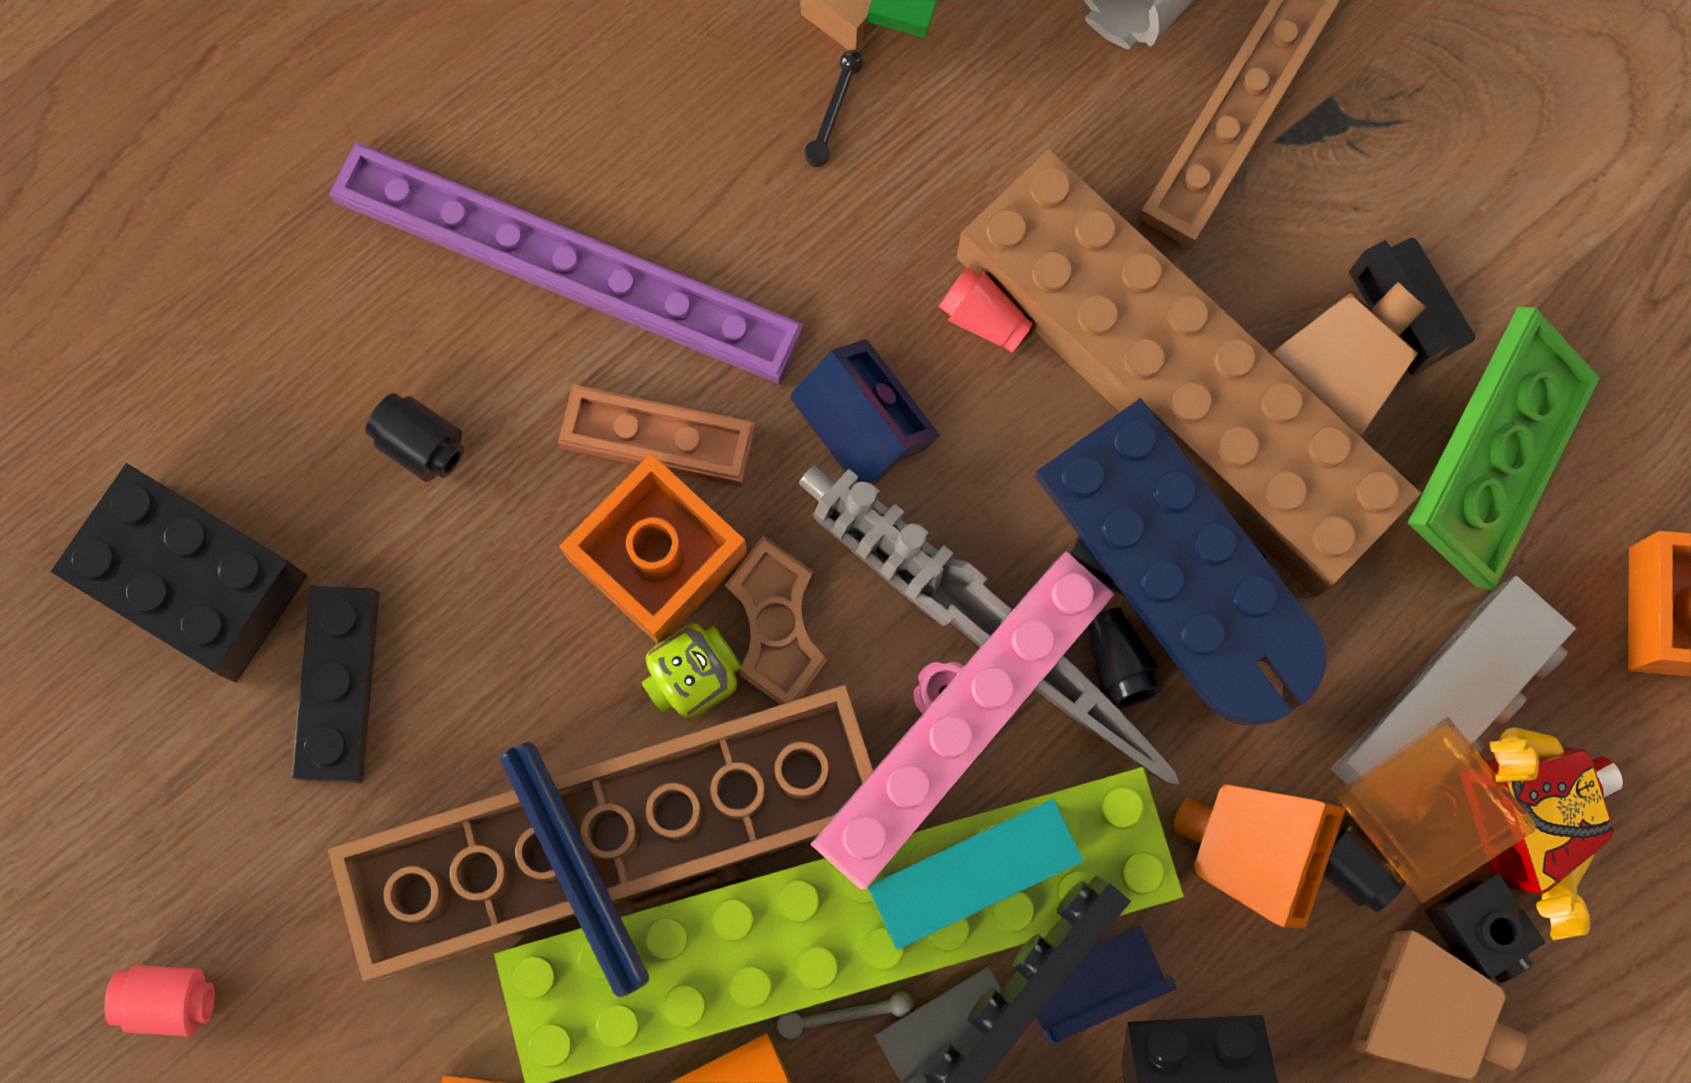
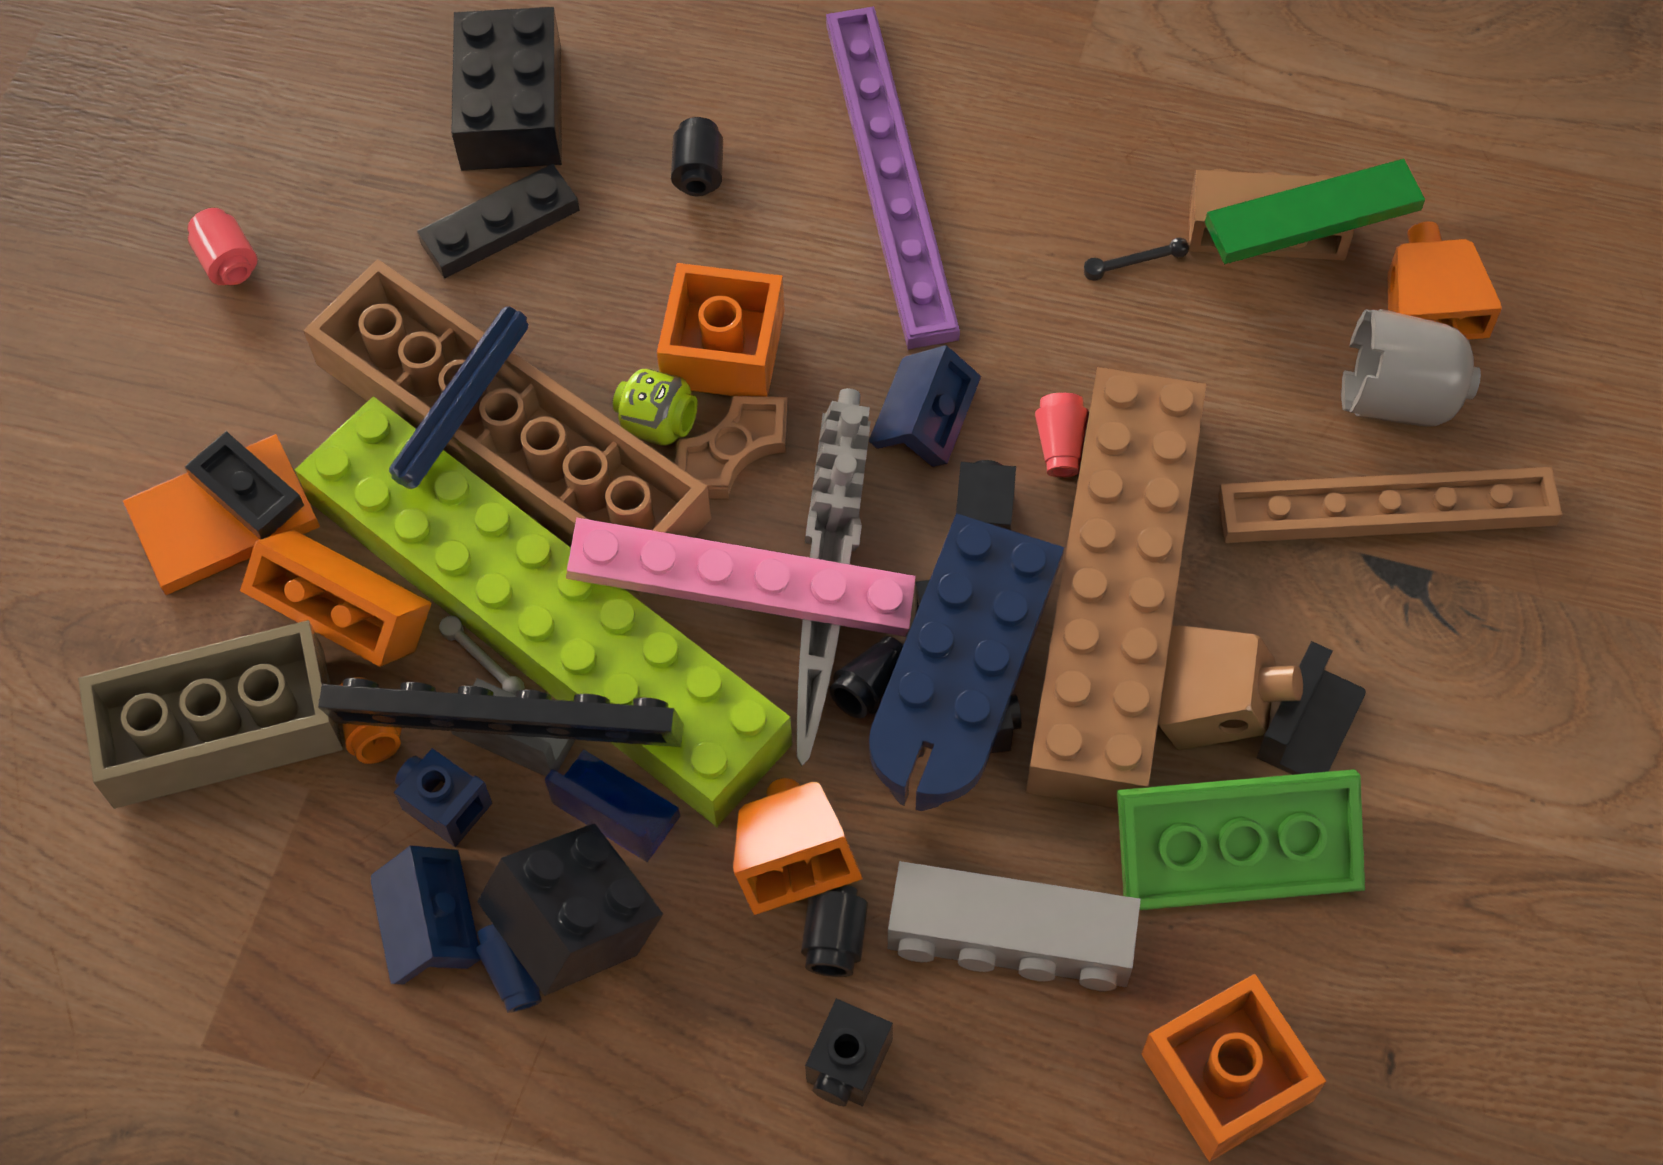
camera: 60 degrees right, 15 degrees down
nougat tile [558,384,756,487] -> none
teal tile [868,798,1084,950] -> none
clear orange tile [1337,716,1536,903] -> none
medium nougat torso [1349,931,1528,1081] -> none
torso [1459,727,1623,940] -> none
none -> black brick [956,460,1016,530]

